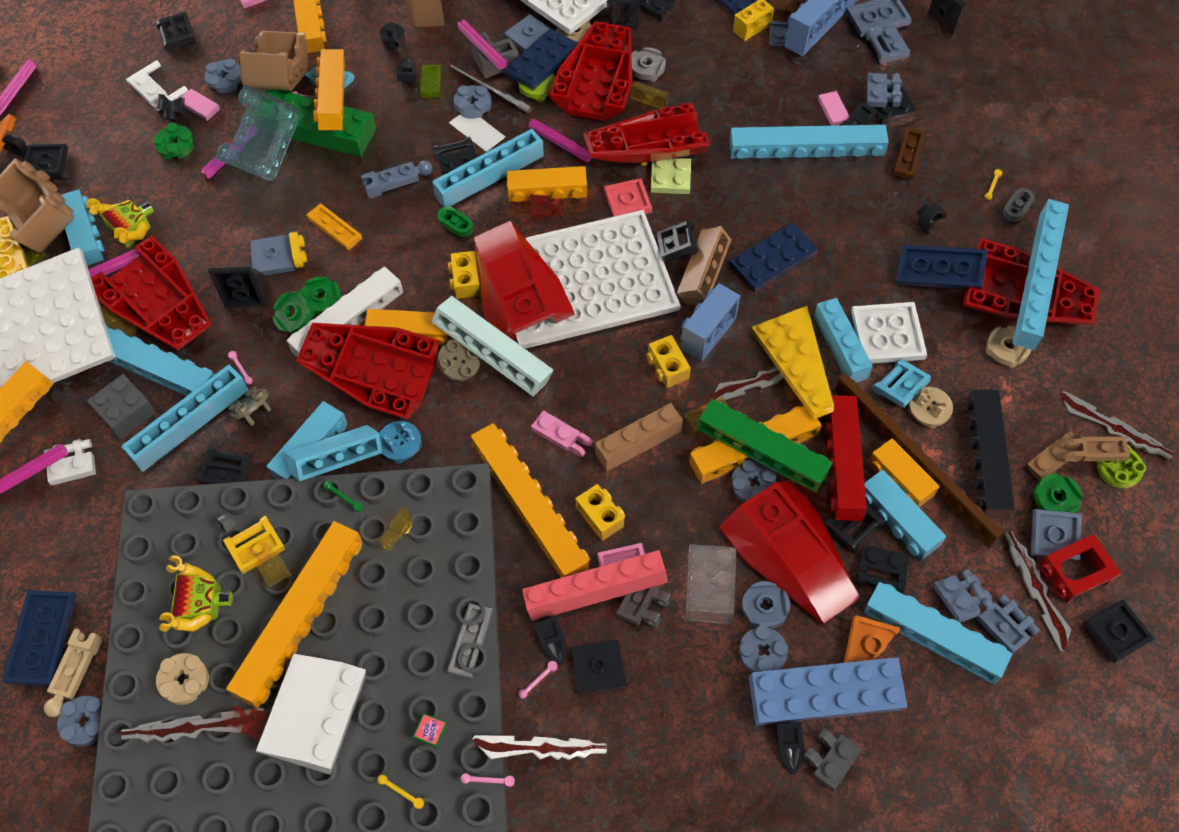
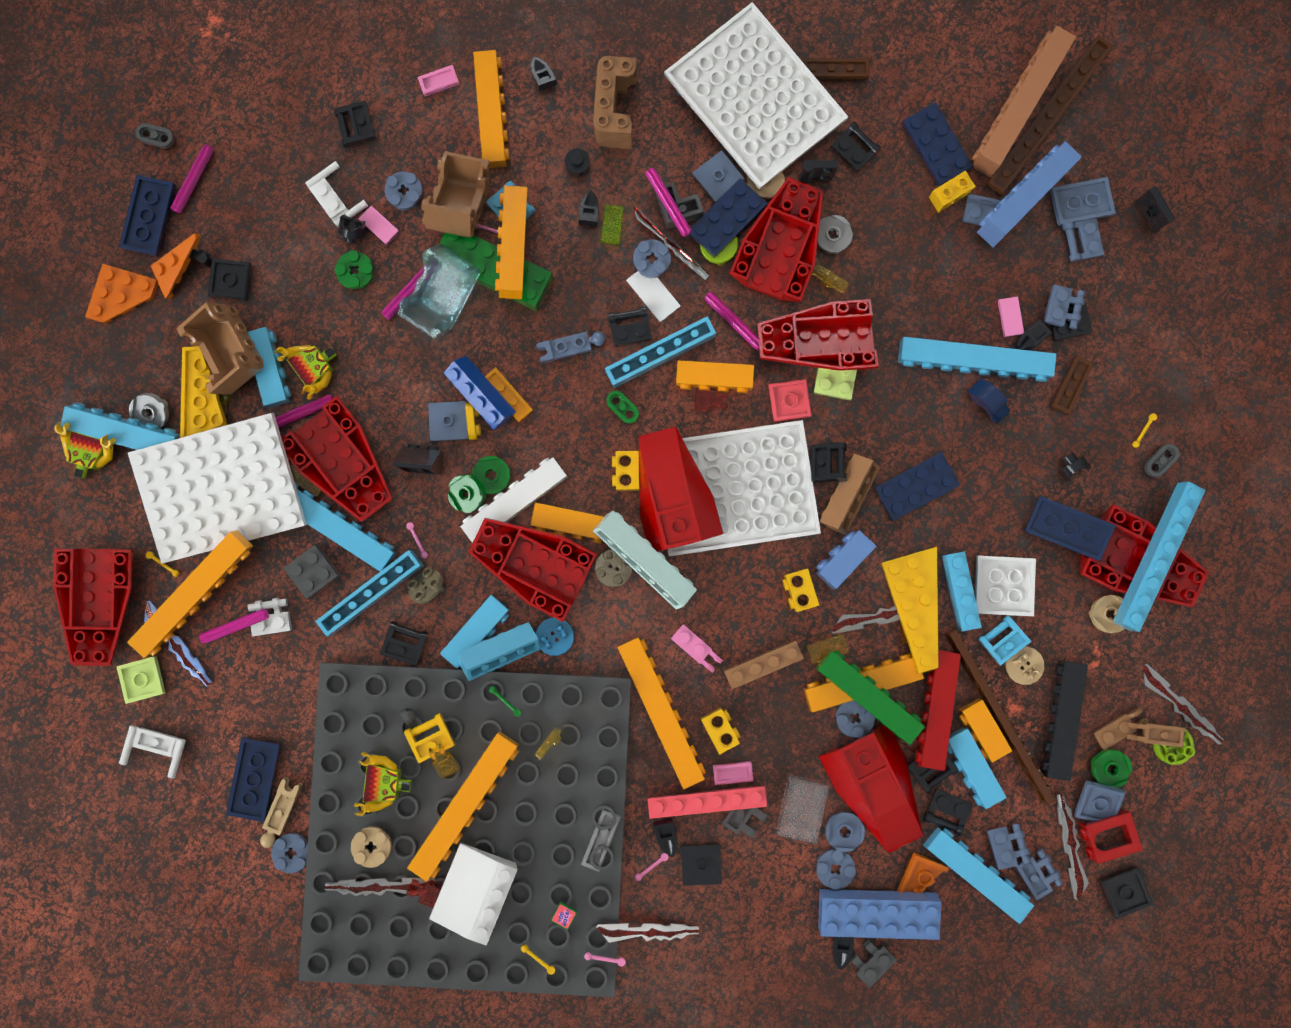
camera: 10 degrees right, 25 degrees up
none -> blue brick [444,356,516,430]
none -> dark blue brick [967,379,1010,424]

